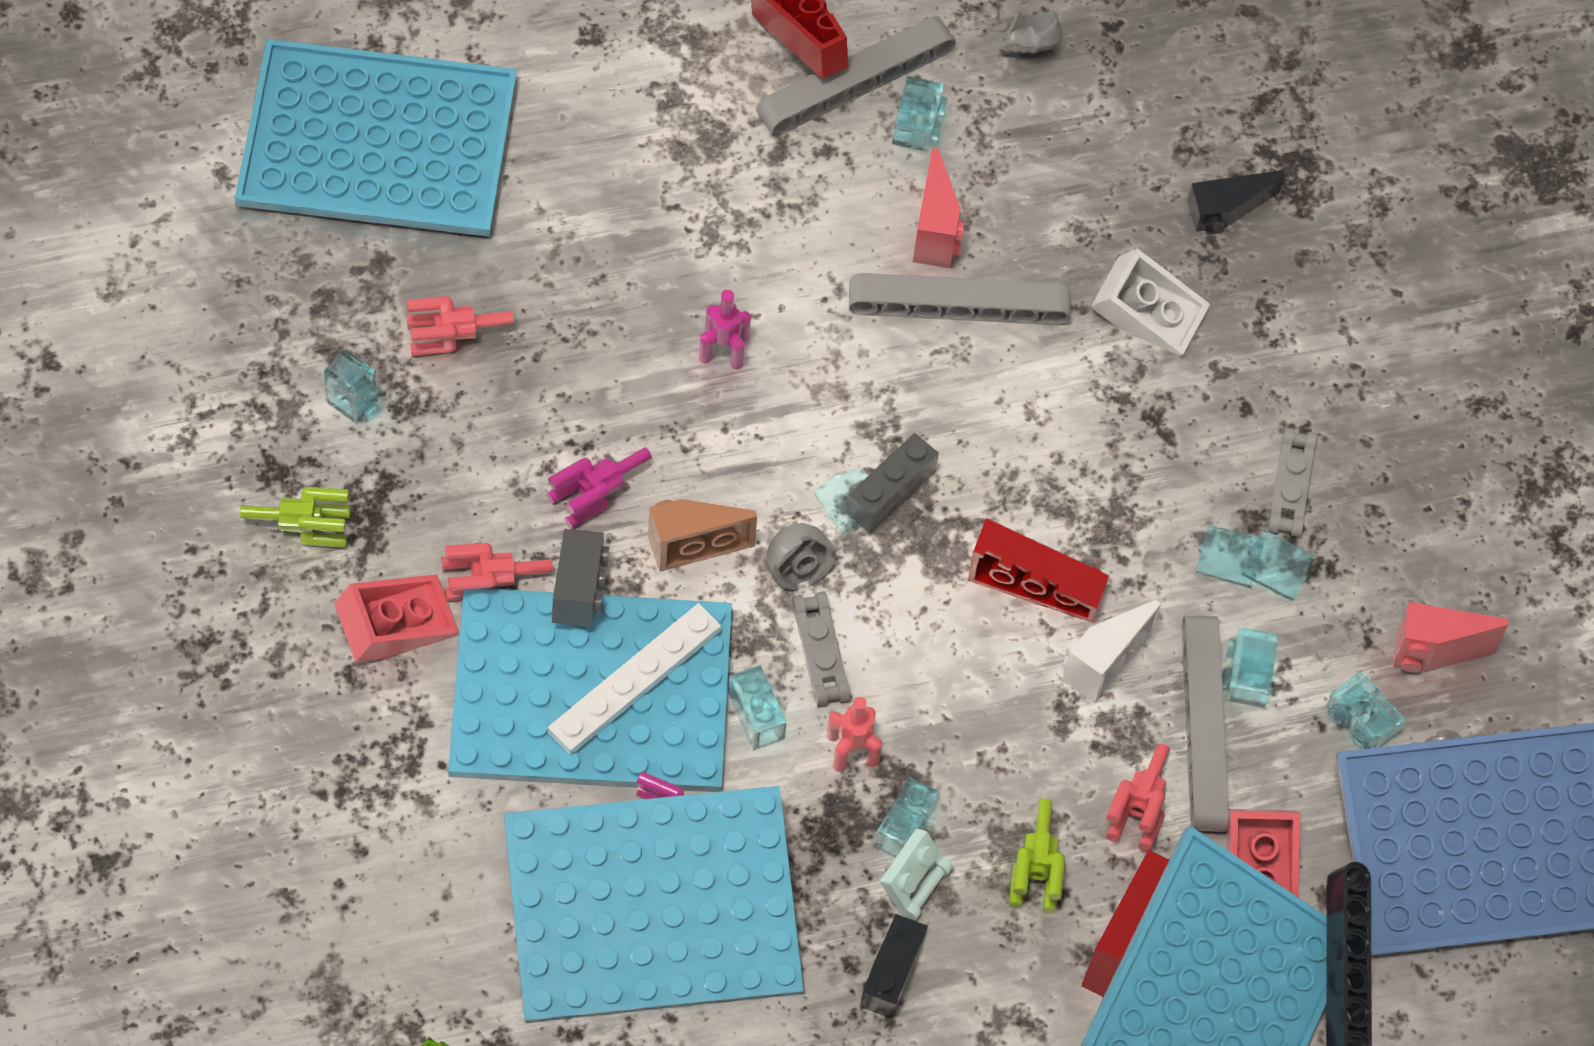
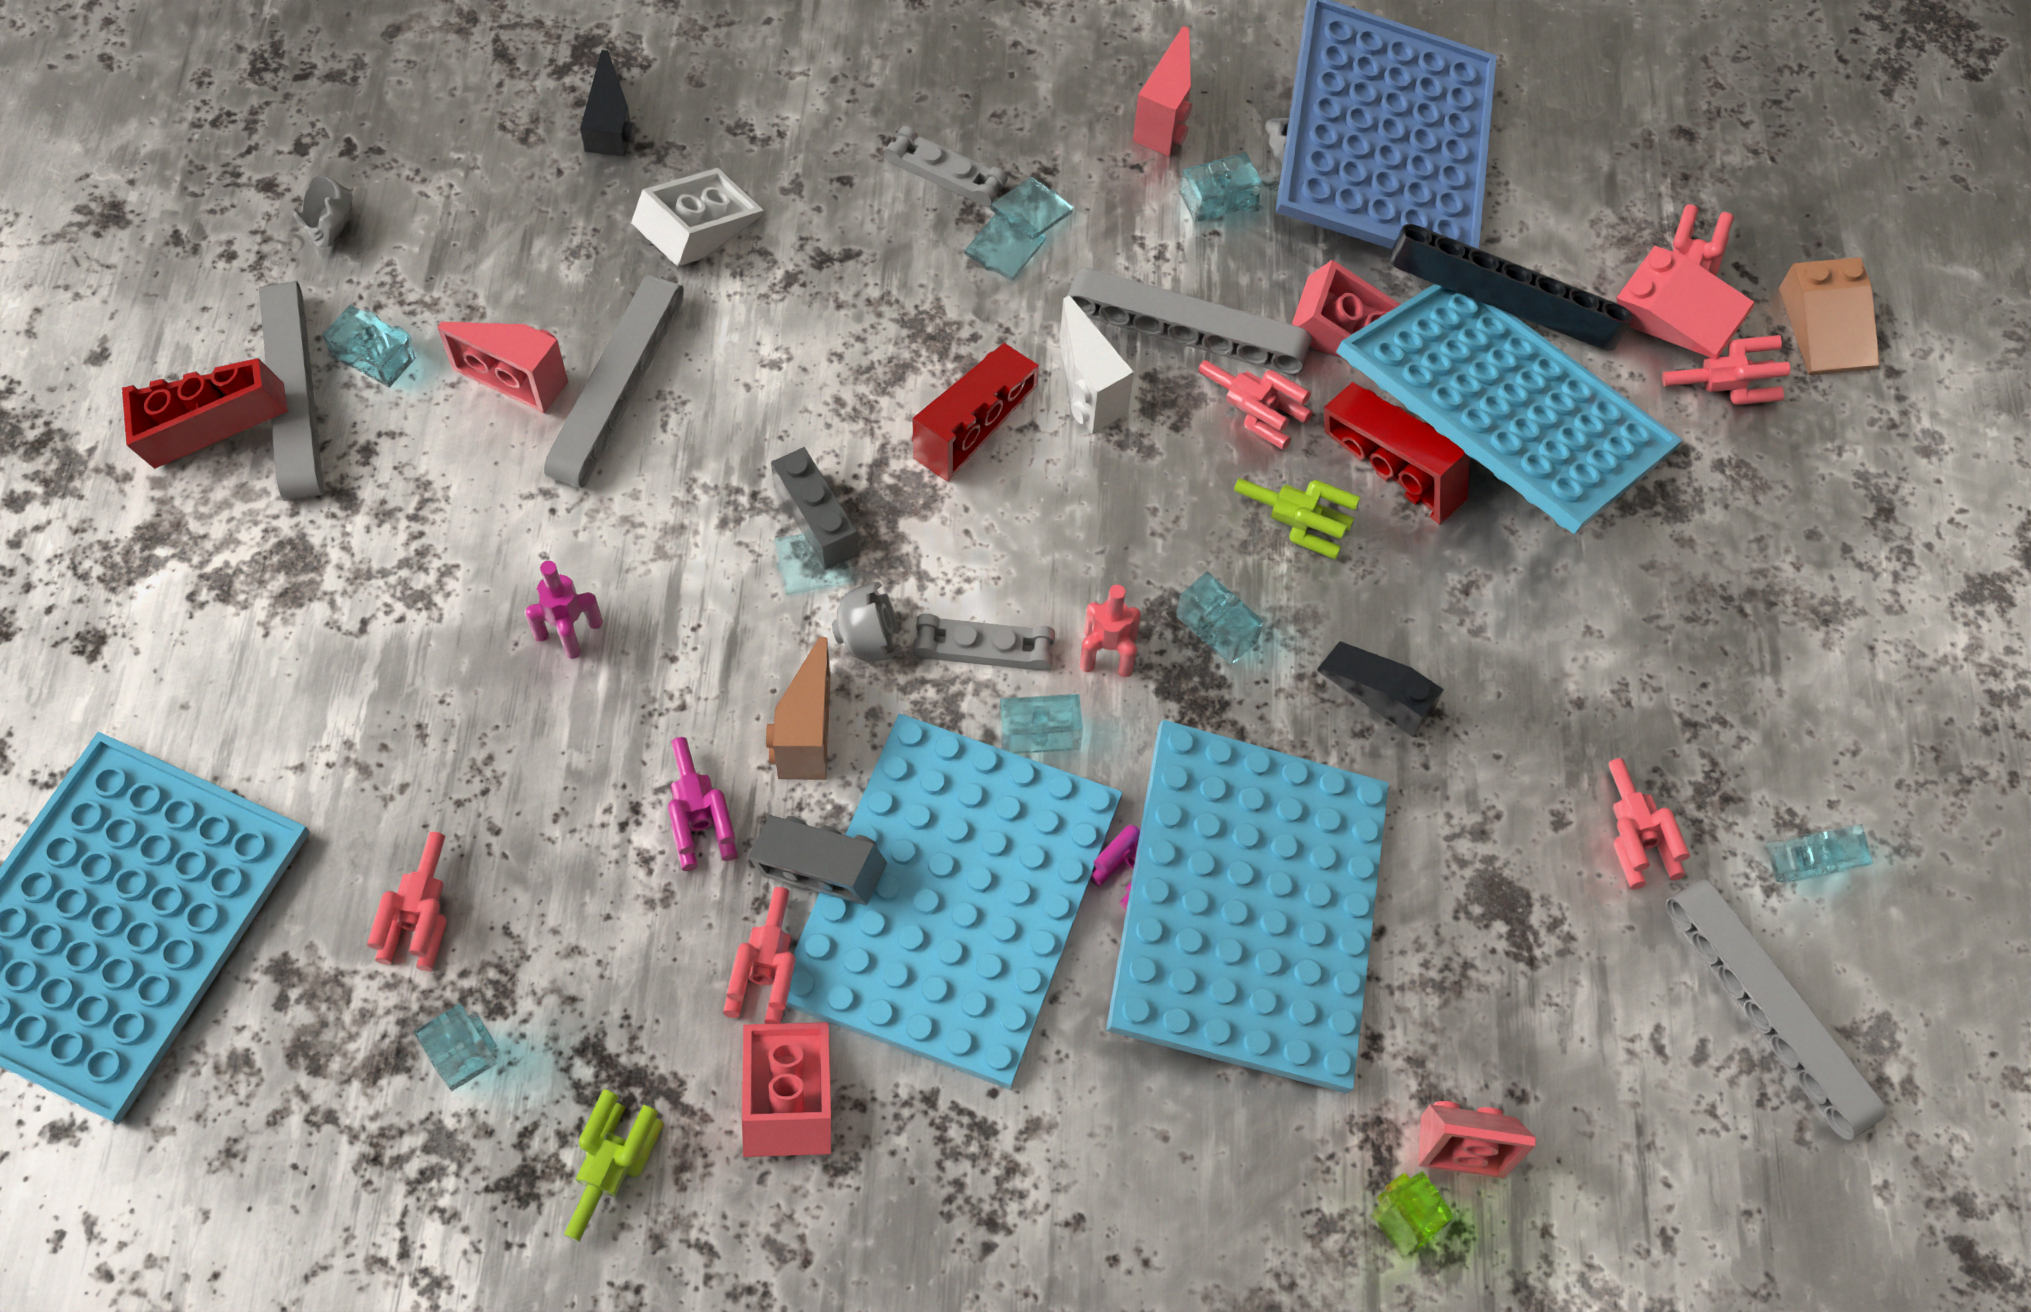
camera: 70 degrees left, 0 degrees up
white plate [548,603,721,755] -> none
light aqua plate [879,828,953,921] -> none
clear light blue brick [1222,627,1279,708] -> none

